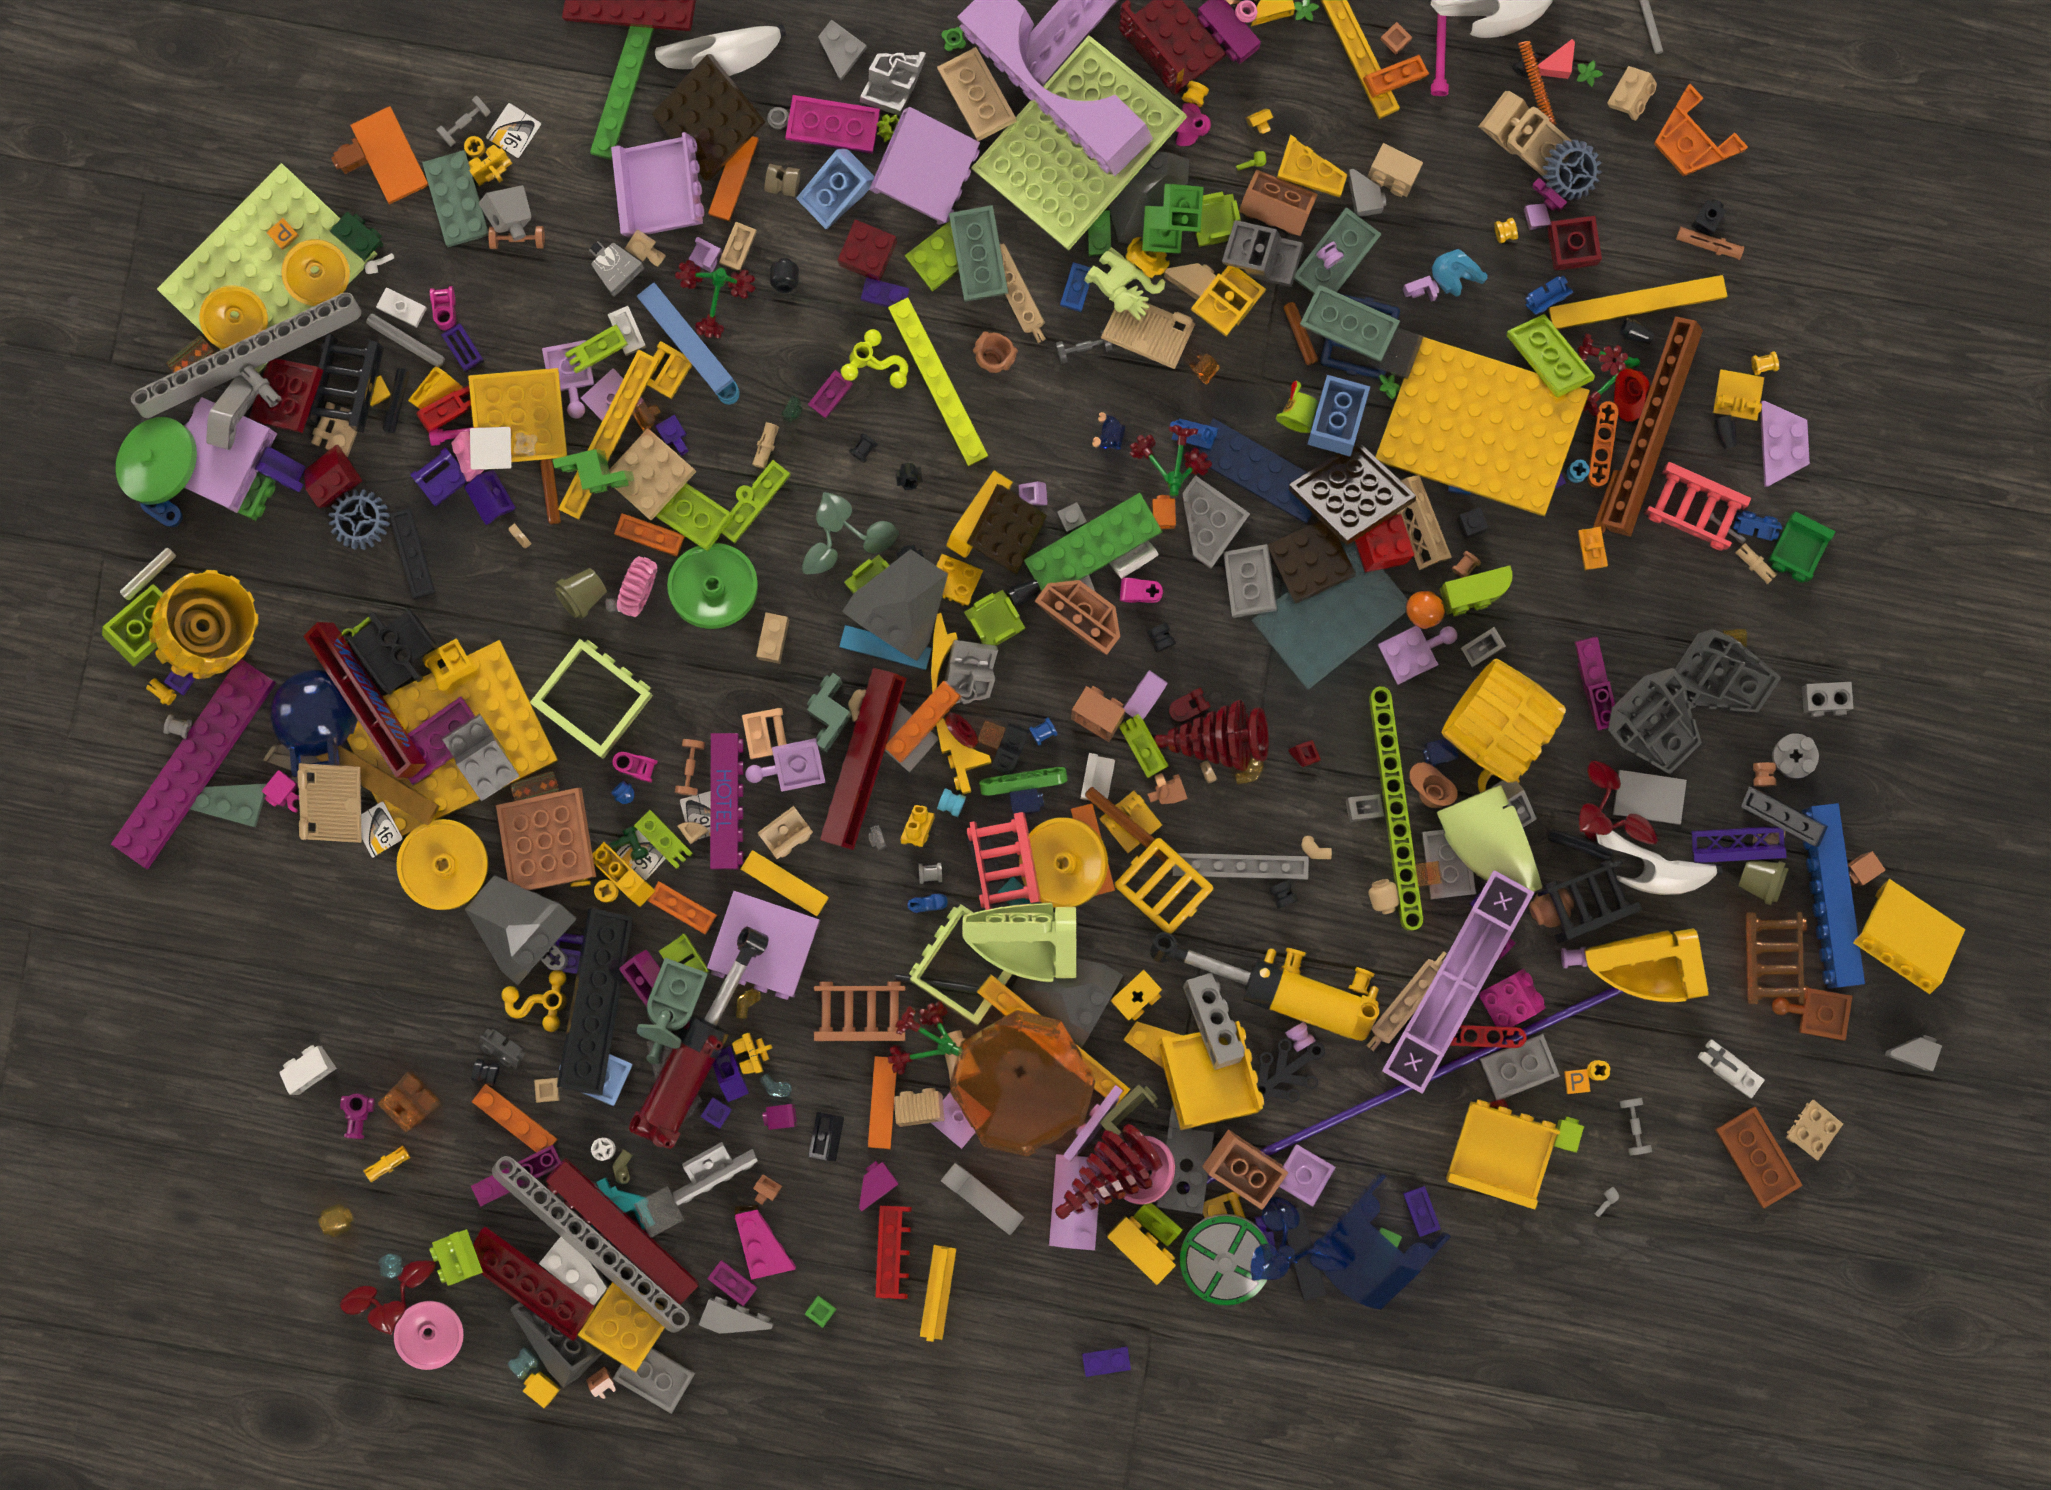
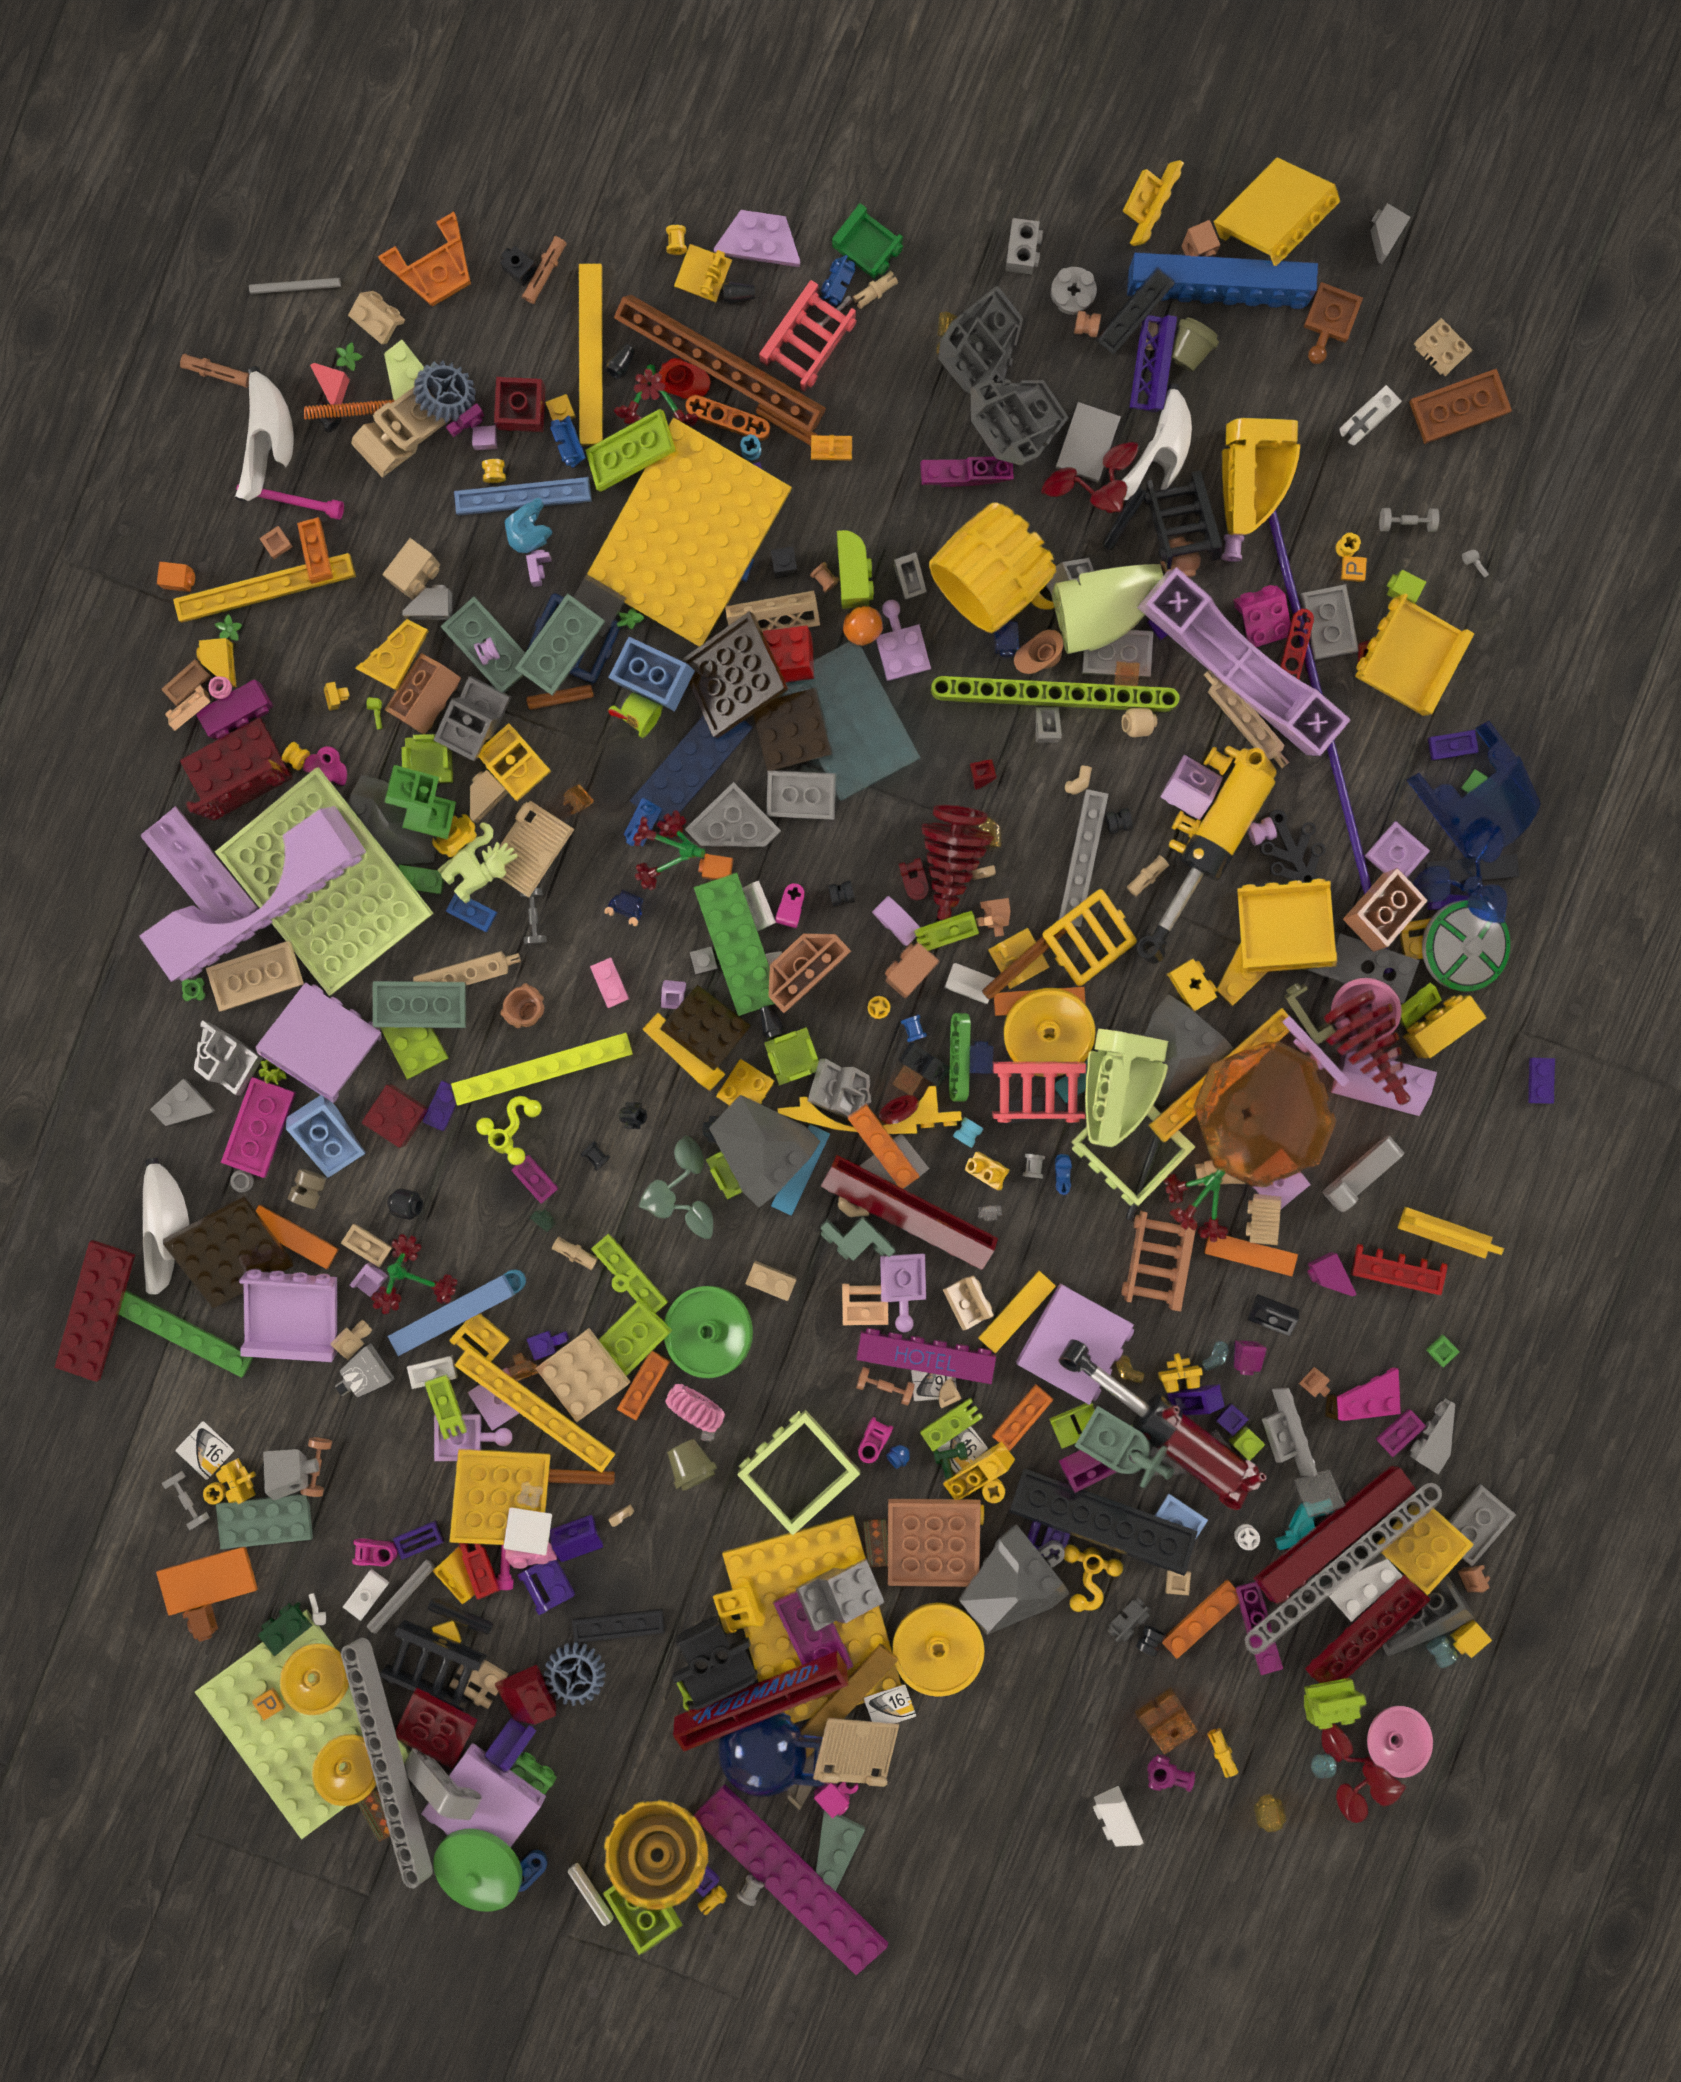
camera: 80 degrees left, 5 degrees up
light grey pin [241,365,281,407] -> none
bright green bracket [552,449,634,494] -> none
olive arm [612,1149,633,1184] -> none
light grey brick [1183,973,1245,1070] -> none
clear orange fence [1746,912,1808,1004] -> none
none -> yellowish green wing [384,340,424,400]
none -> medium blue tile [454,477,592,515]
none -> yellow plate [546,394,576,422]
none -> bright pink plate [590,958,629,1008]
none -> yellow wheel [868,996,890,1019]
none -> yellow bracket [1123,160,1184,246]
none -> tan pin [1126,855,1169,897]
none -> lavender slope [1161,755,1223,820]
none -> lime brick [1228,1425,1265,1461]

